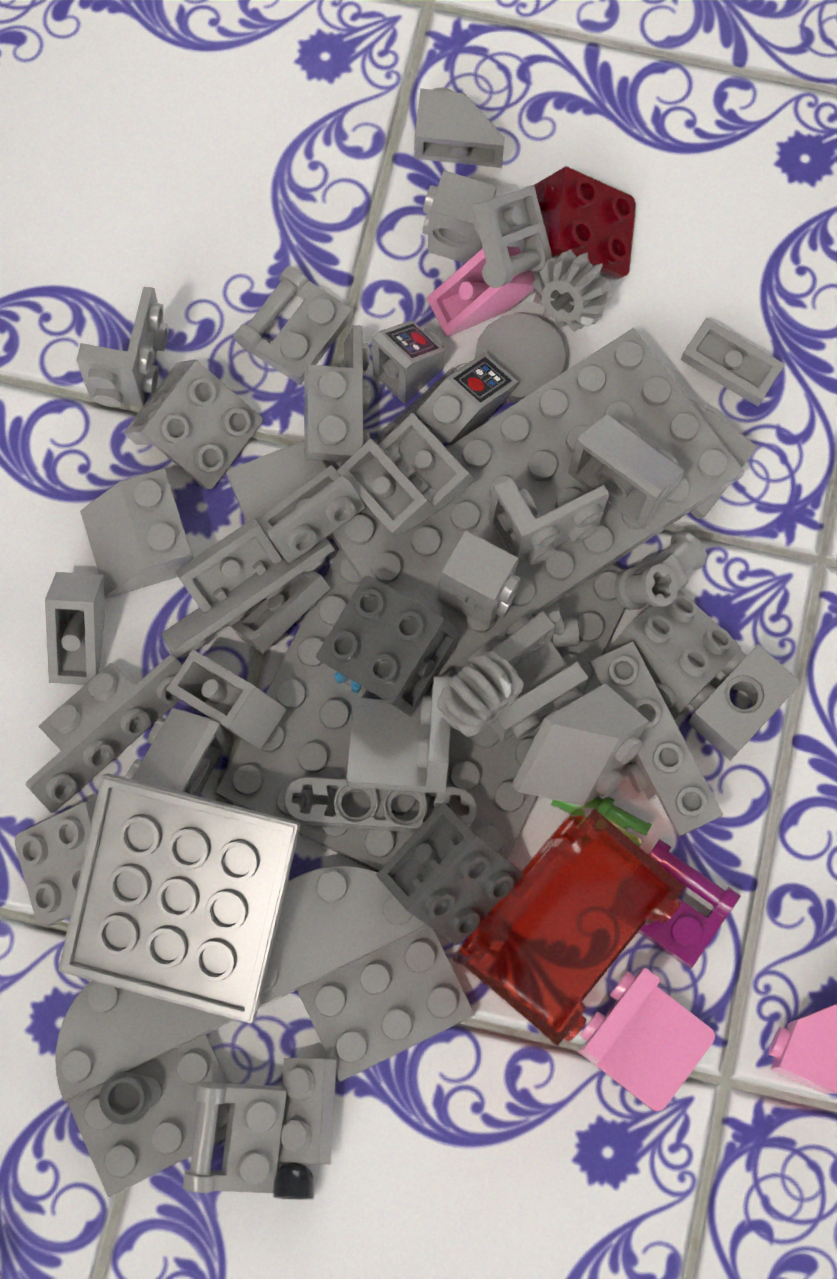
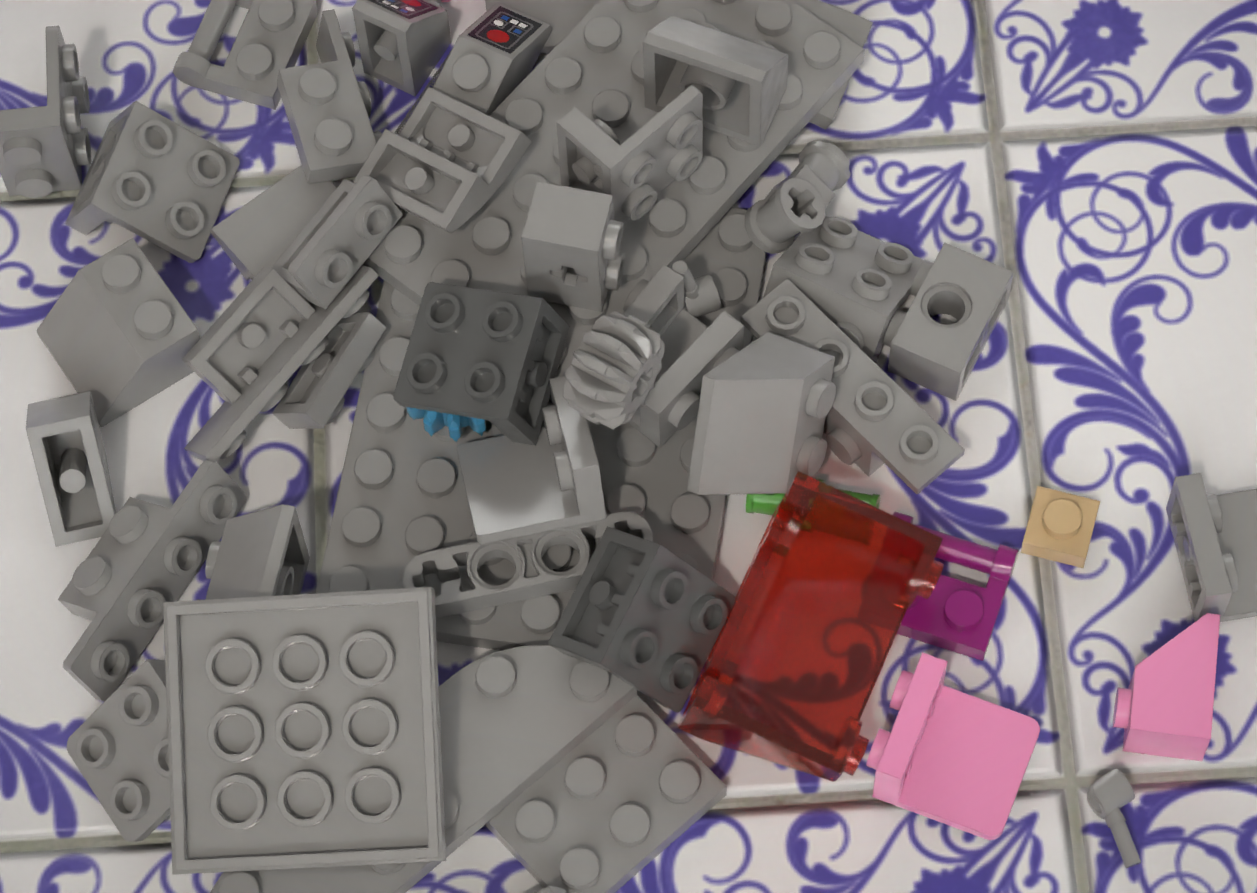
camera: 10 degrees left, 10 degrees down
light grey brick [166,650,287,750] -> none
none -> tan plate [1021,486,1100,568]
none -> light grey hand [1087,769,1141,868]

